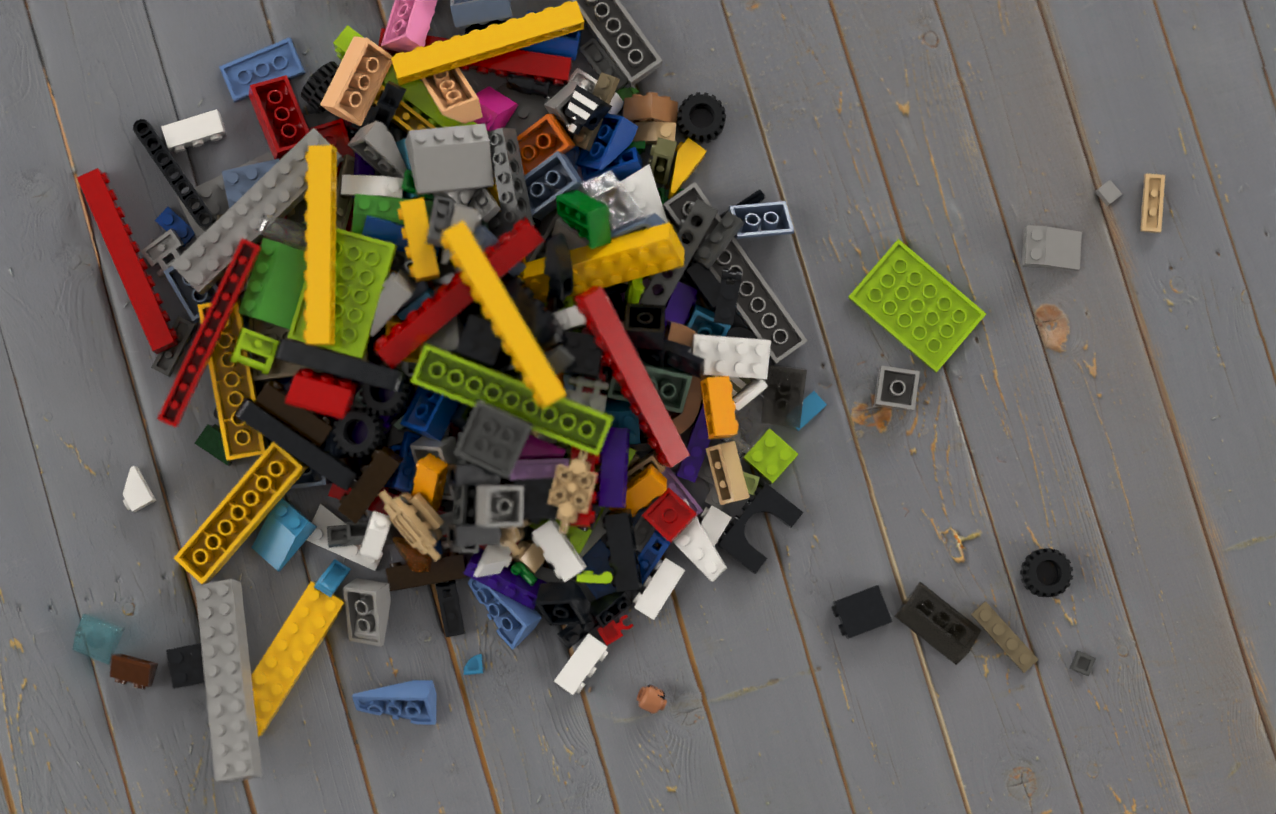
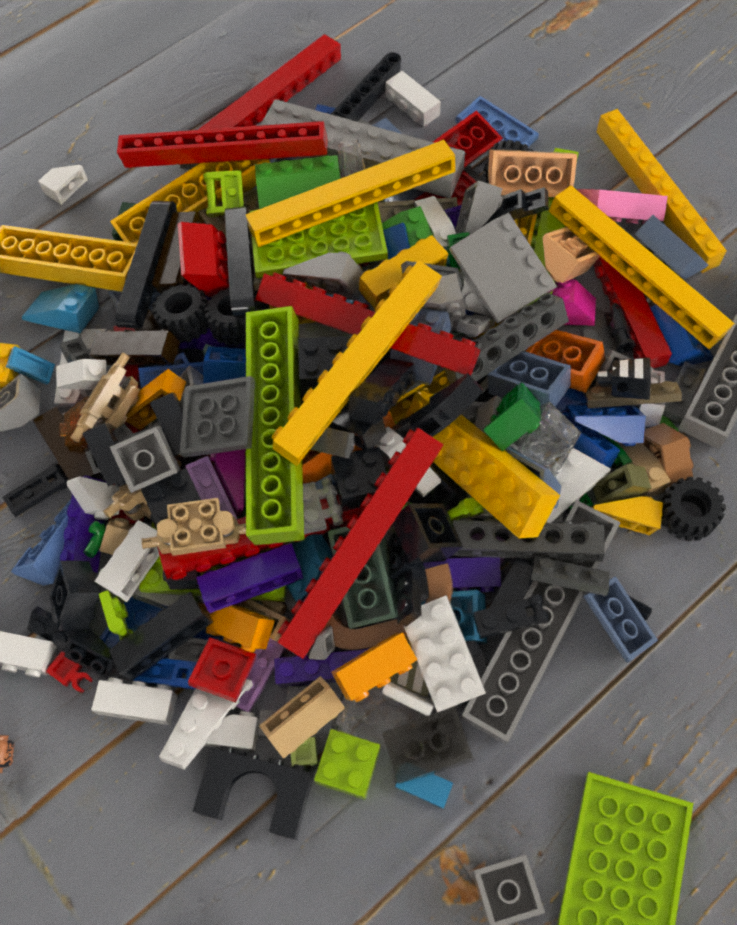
camera: 75 degrees right, 20 degrees down
none -> light grey slope [309,626,335,660]

